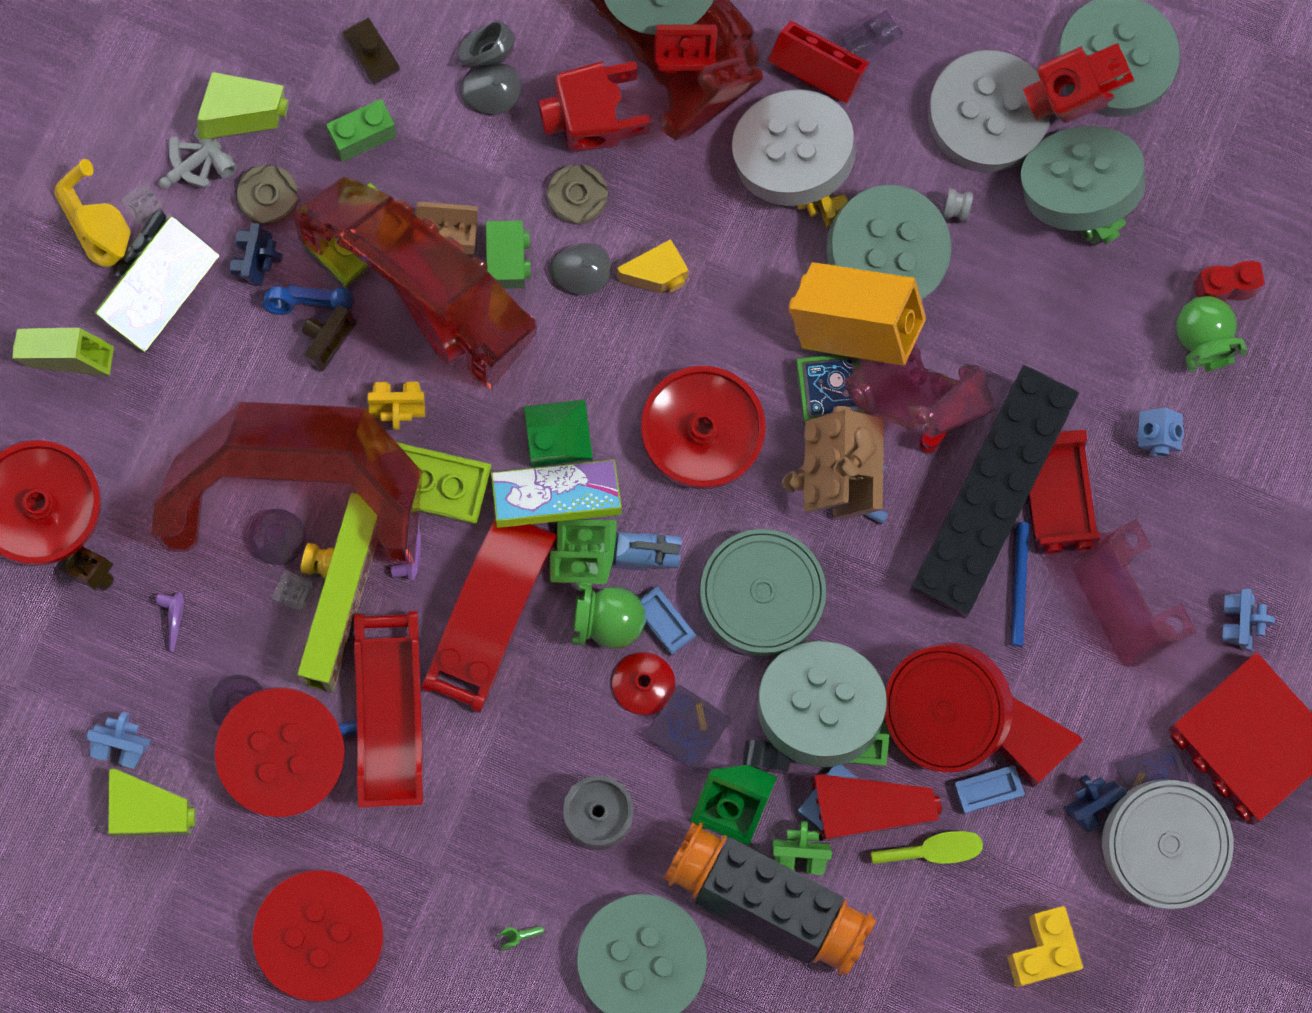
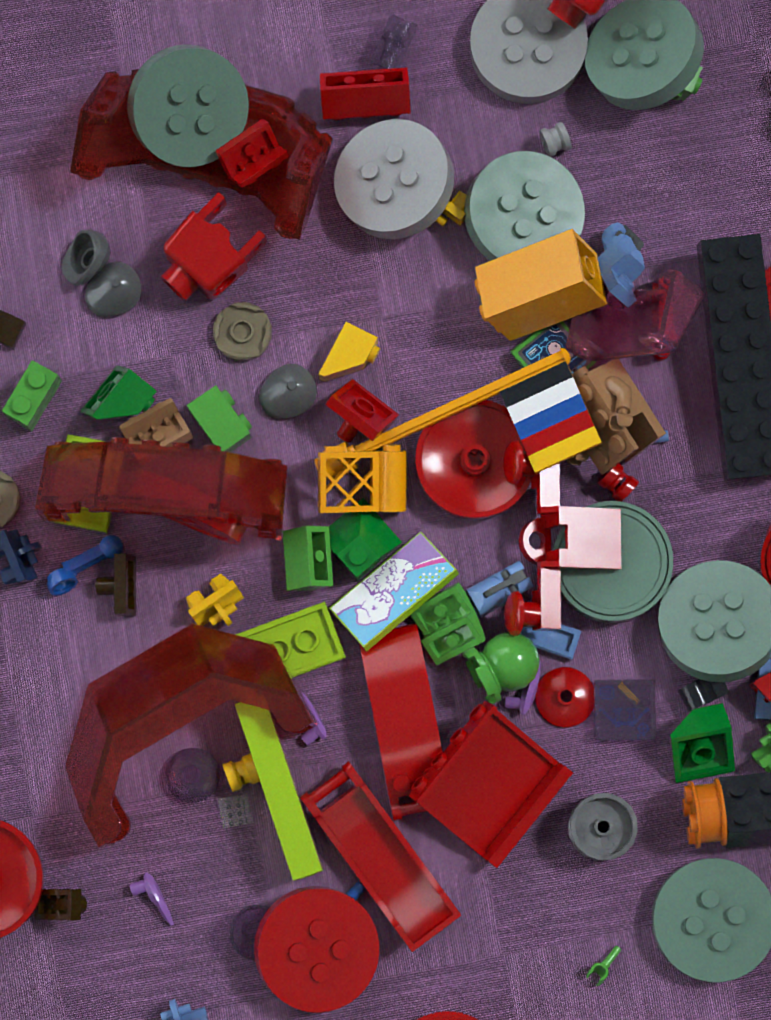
camera: 25 degrees left, 5 degrees up
none -> green slope [80,365,157,419]
none -> bright green brick [282,526,333,591]
none -> flag [314,348,602,480]
none -> light orange piece [318,444,406,513]
none -> red tile [325,379,399,443]
none -> red panel [408,701,573,868]
none -> piece [503,440,621,636]
none -> medium lavender bar [505,661,541,715]
none -> red wheel [597,463,639,502]
none -> medium blue plate [598,222,645,308]

